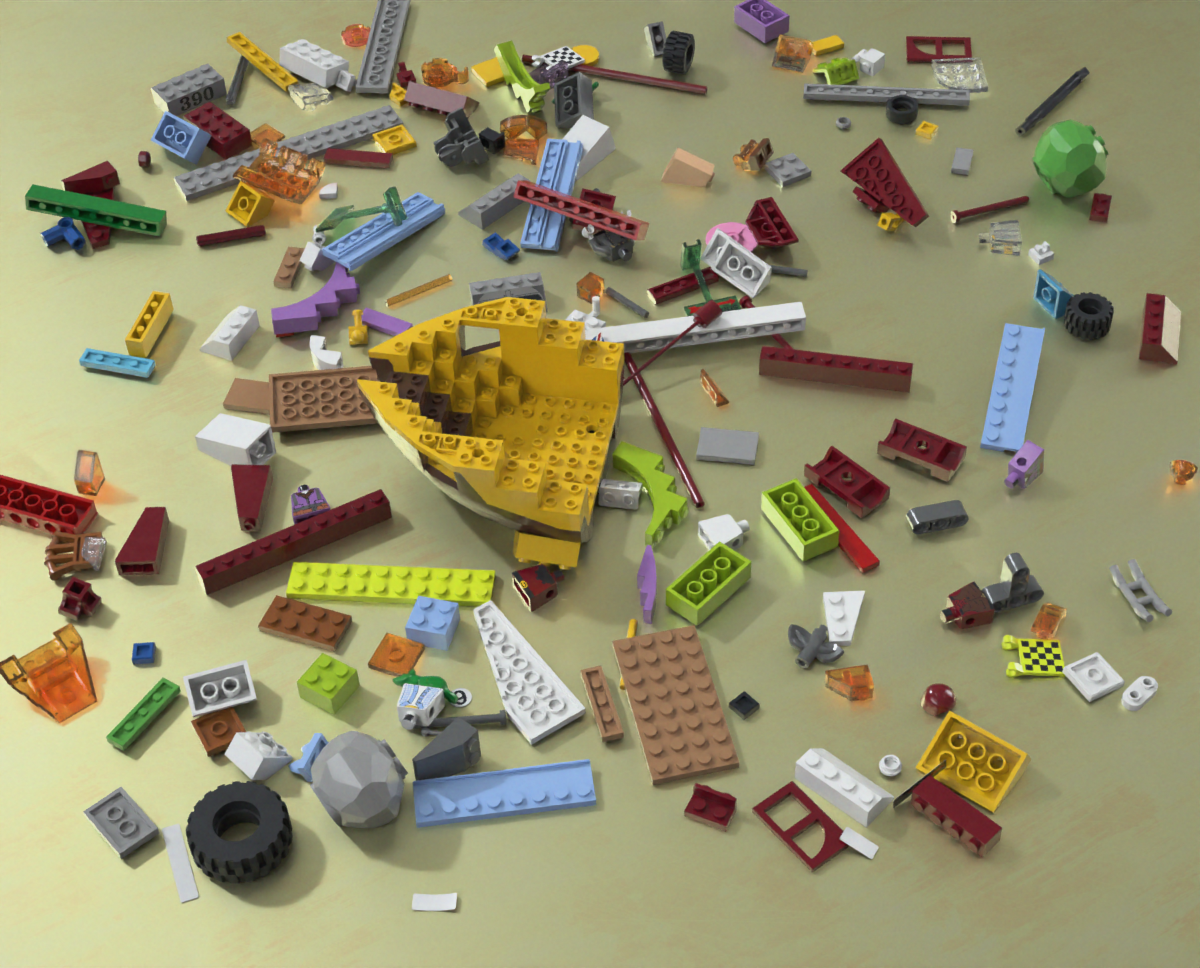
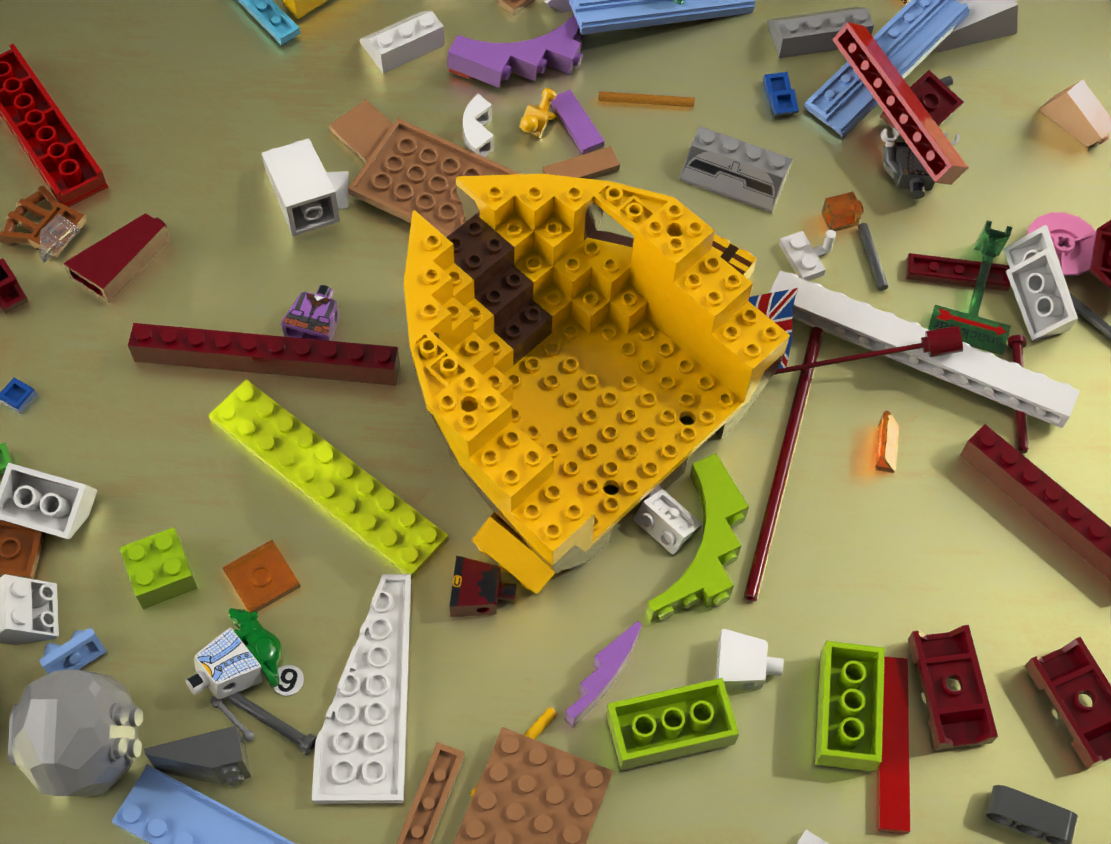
camera: 30 degrees right, 15 degrees up
clear orange slope [74,450,105,496] -> none
dark red slope [231,464,273,531] -> none
dark orange plate [258,595,352,652] -> none
light blue brick [405,596,460,651] -> none
light grey tile [696,427,759,465] -> none

